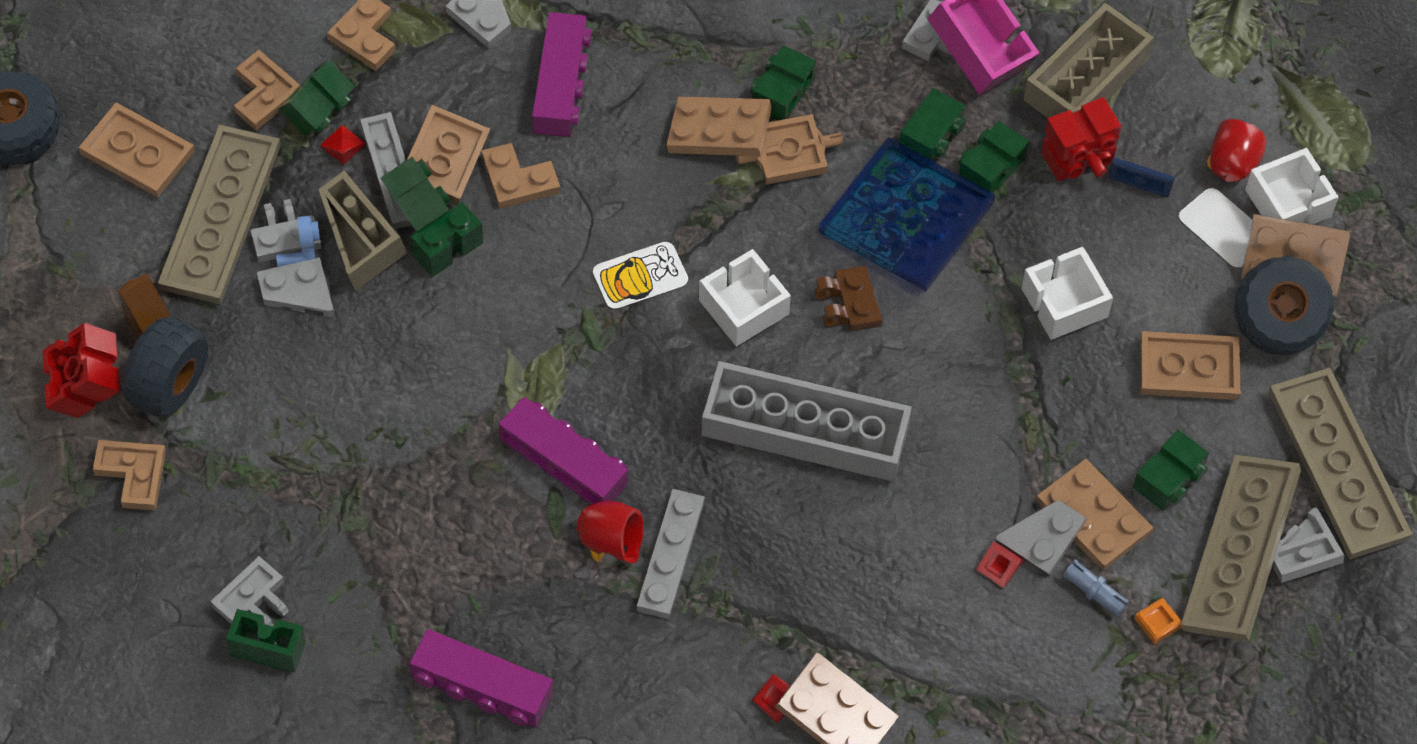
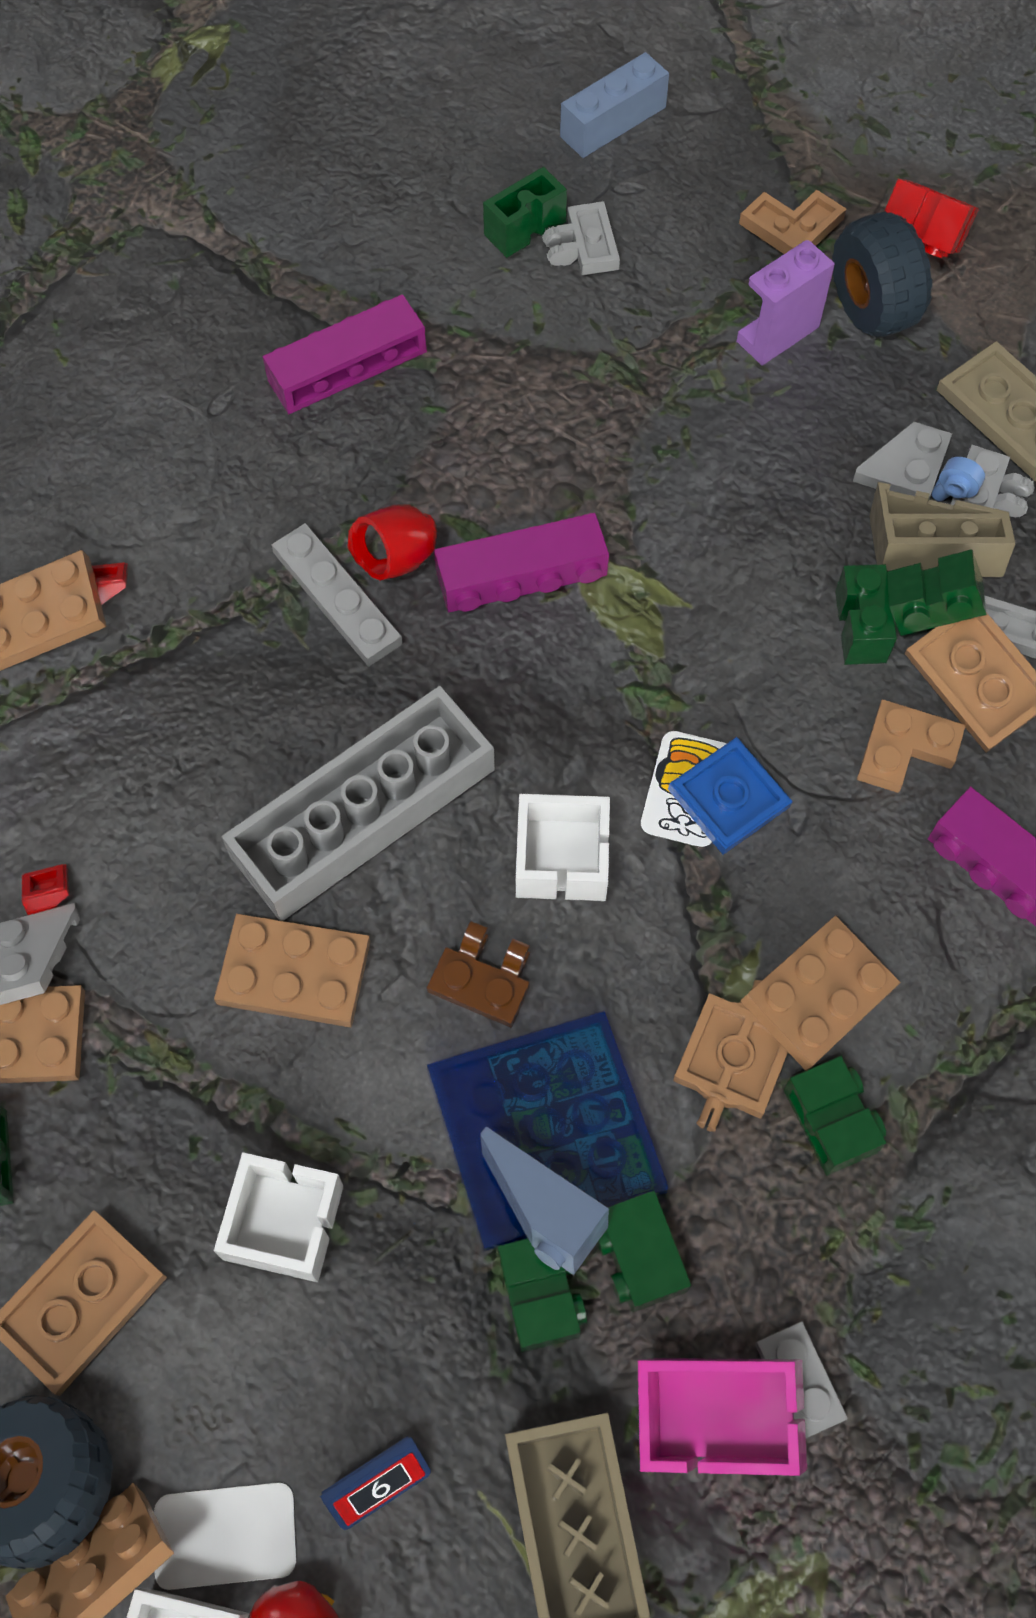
camera: 130 degrees right, 5 degrees up
reddish brown slope [118,273,171,338] -> none
red brick [1041,97,1122,182] -> none
none -> medium nougat plate [214,914,371,1028]
none -> sand blue slope [480,1127,609,1275]
none -> sand blue brick [560,52,669,158]
none -> blue tile [668,737,793,855]
none -> medium lavender panel [736,240,835,366]

